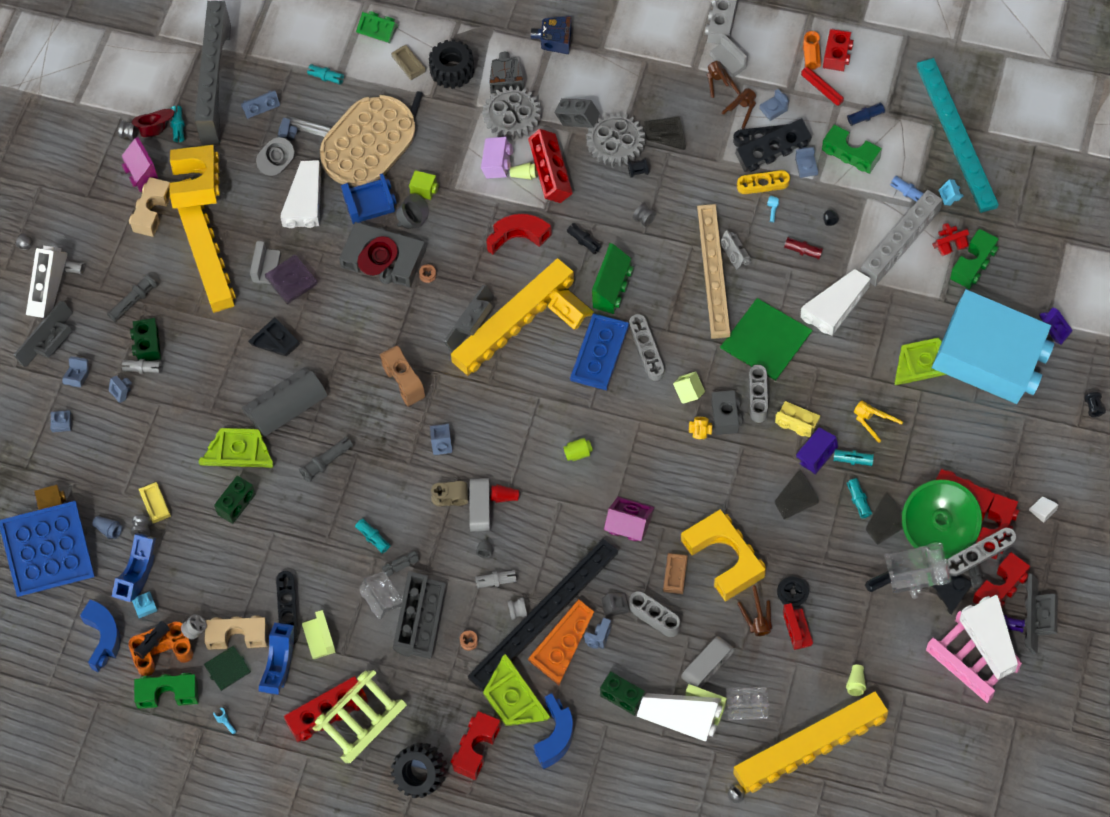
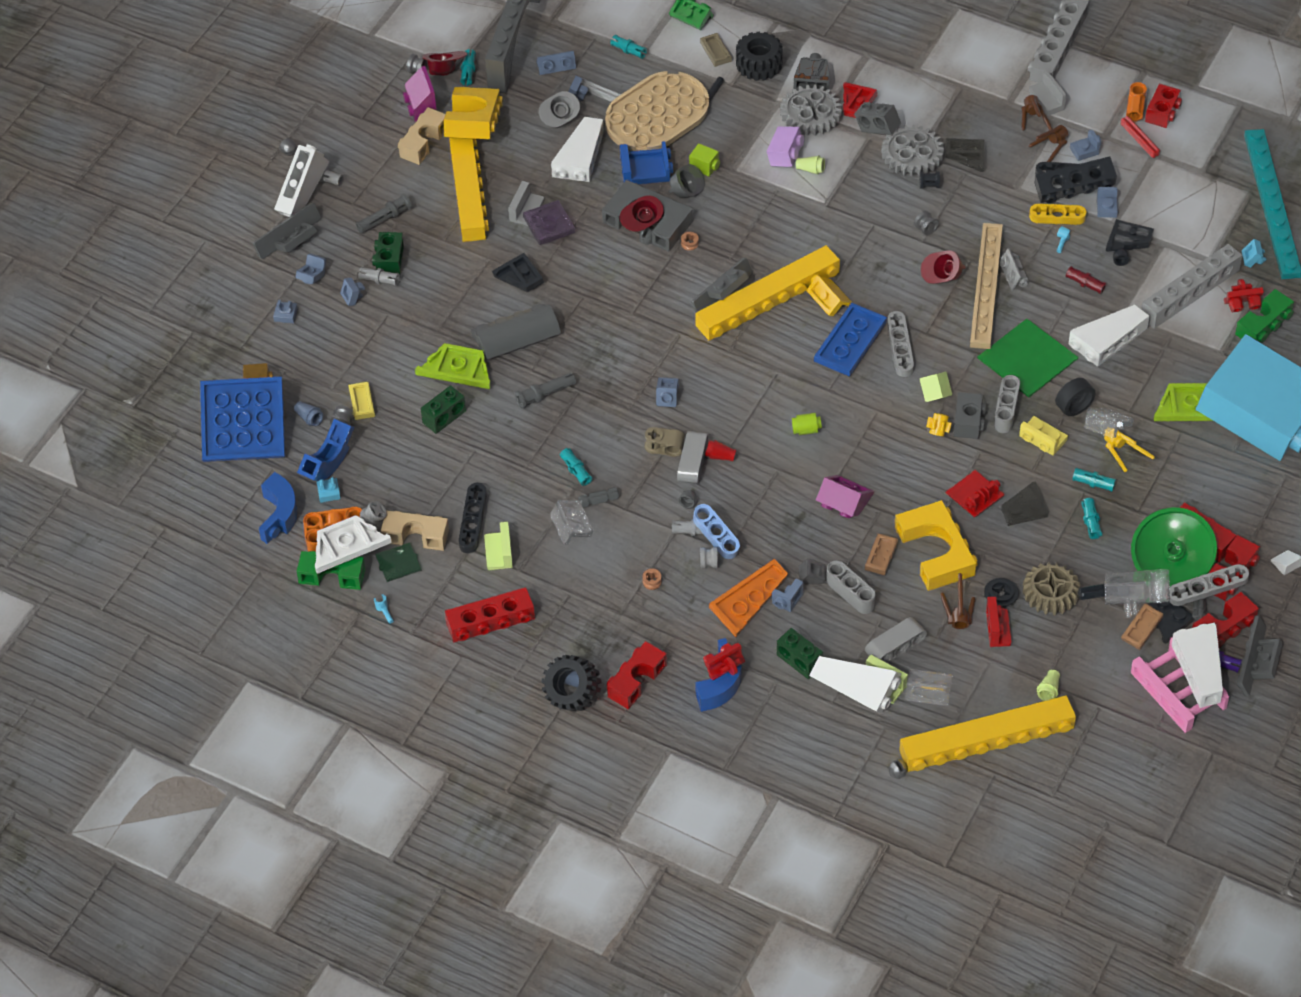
camera: 10 degrees right, 10 degrees down
black pin [134,621,170,659] -> none
blue arch [259,623,294,695] -> none
yellowish green fence [313,670,407,763] -> none
medium nougat beam [380,345,425,407] -> none
dark grey brick [393,571,446,659] -> none
black plate [468,539,618,691] -> none
lime wing [483,654,550,726] -> none
red arch [486,214,552,255] -> none
red brick [528,129,573,203] -> none
dark blue torso [531,16,572,54] -> none
black pin [567,223,601,254] -> none
green slope [592,243,634,314] -> none
dark purple hinge [796,427,838,475] -> none
green arch [822,125,882,174] -> none
dark blue pin [847,102,885,126] -> none
clear smoke wing [866,493,903,545] -> none
medium blue pin [890,176,924,202] -> none
none -> white wing [315,515,392,574]
none -> light blue beam [693,504,740,559]
none -> red hips [703,643,745,680]
none -> red wing [843,82,878,118]
none -> dark red piece [921,250,966,284]
none -> red hinge [945,470,1004,518]
none -> dark tan gear [1022,562,1080,616]
none -> black tyre [1055,378,1096,416]
none -> clear bracket [1084,408,1134,438]
none -> black wing [1106,219,1154,252]
none -> medium nougat plate [1121,603,1164,650]

